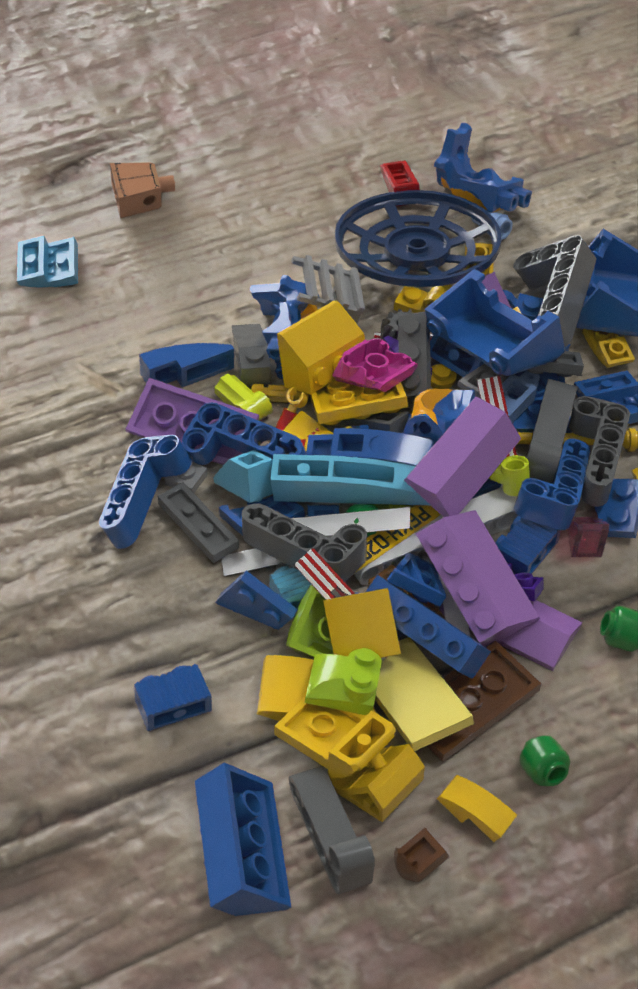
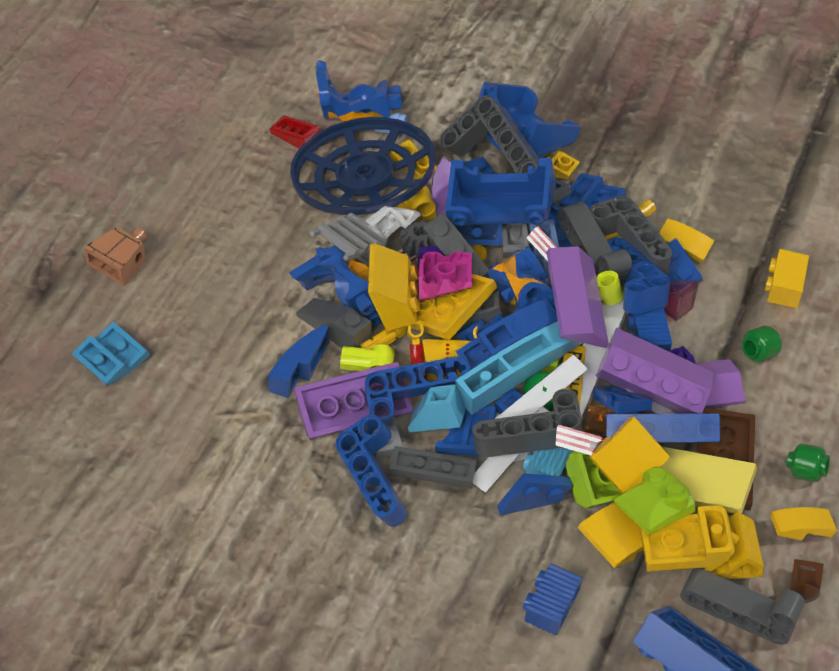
camera: 40 degrees left, 0 degrees up
none -> white slope [365,206,421,237]

